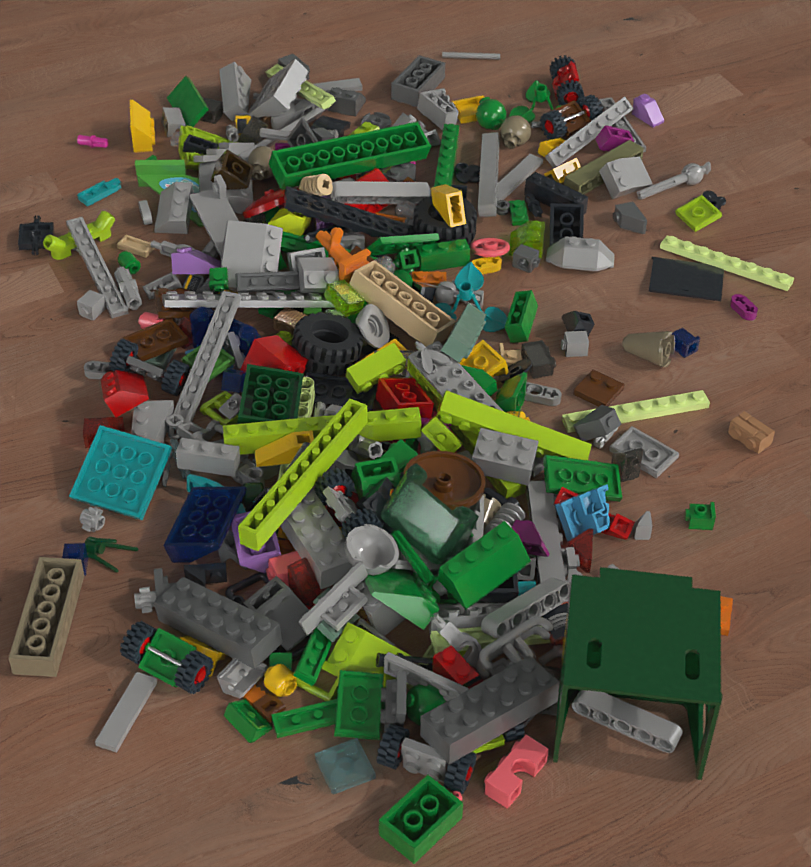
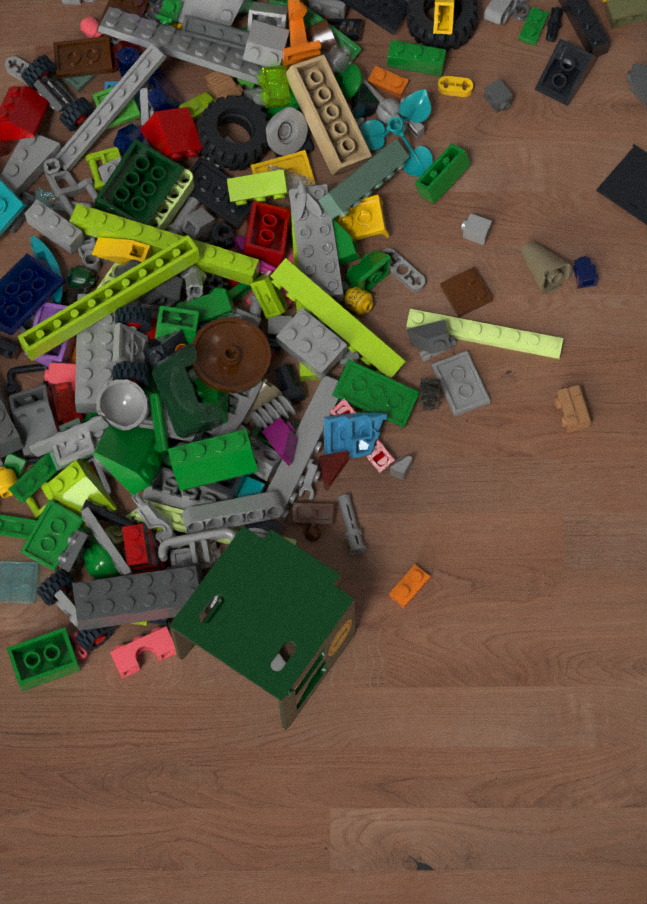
camera: 30 degrees right, 25 degrees up
green tile [367,233,439,256] -> none
green brick [394,248,420,273] -> none
coral plate [470,238,510,257] -> none
tan bracket [496,343,522,367] -> none
black dish [499,359,532,383] -> none
clear neon green slope [508,221,545,258] -> none
clear smoke brick [521,340,556,379] -> none
light grey wedge [546,237,615,271] -> none
black slope [561,311,595,337] -> none
green brick [684,502,716,530] -> none

